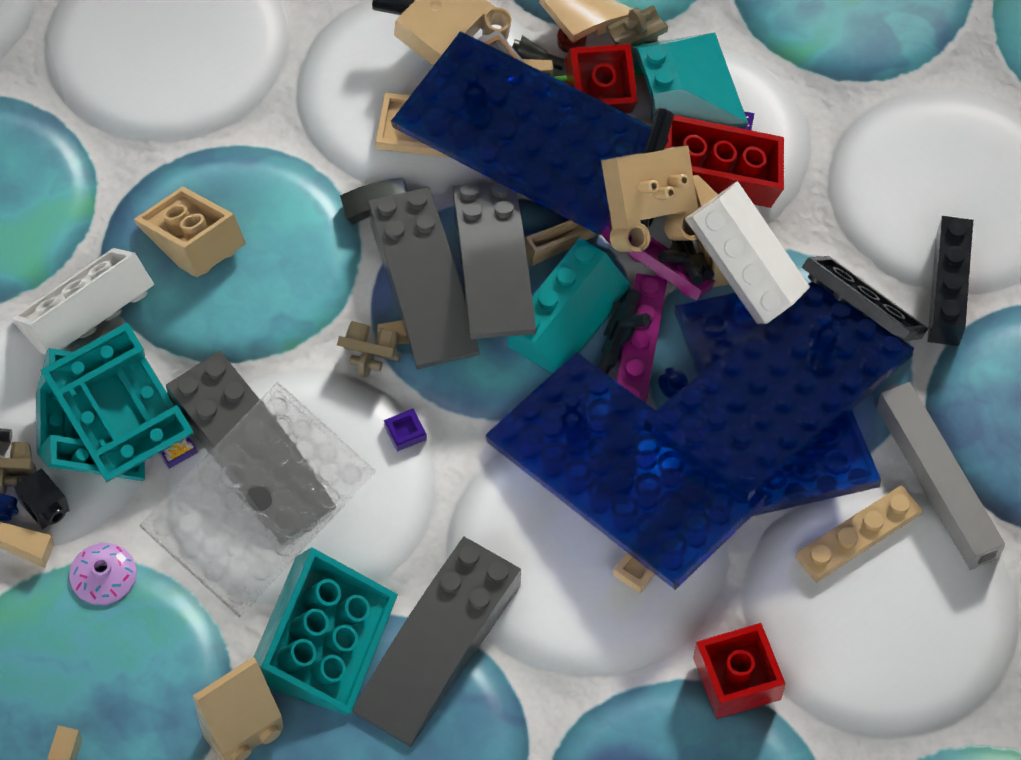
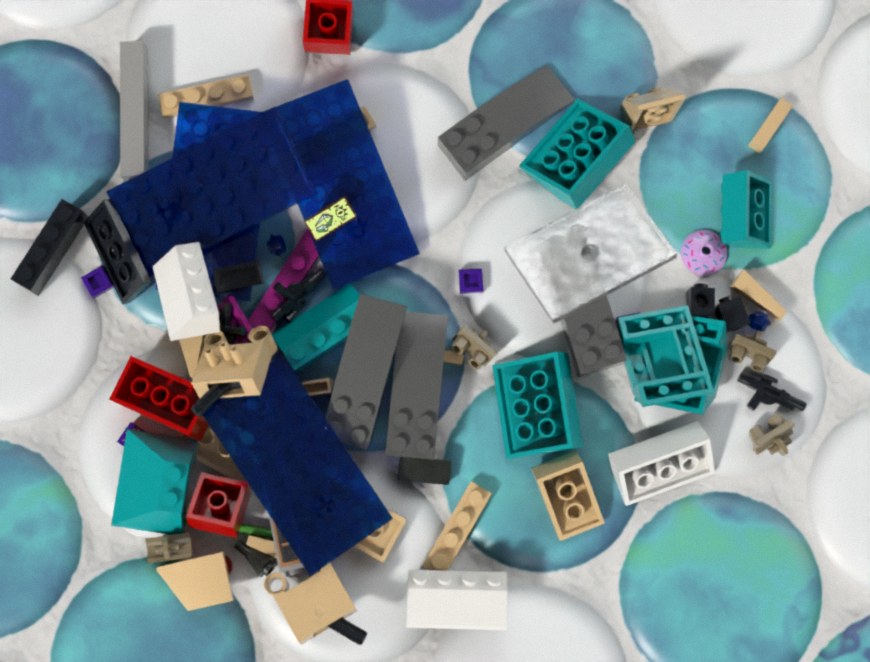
camera: 160 degrees left, 20 degrees up
none -> dark purple tile [81,266,114,299]
none -> black tile [212,260,265,294]
none -> tile [304,196,357,242]
none -> white slope [406,570,507,630]
none -> tan plate [422,482,492,571]
none -> teal slope [492,351,583,459]
none -> black brick [686,284,715,319]
none -> teal slope [720,170,772,249]

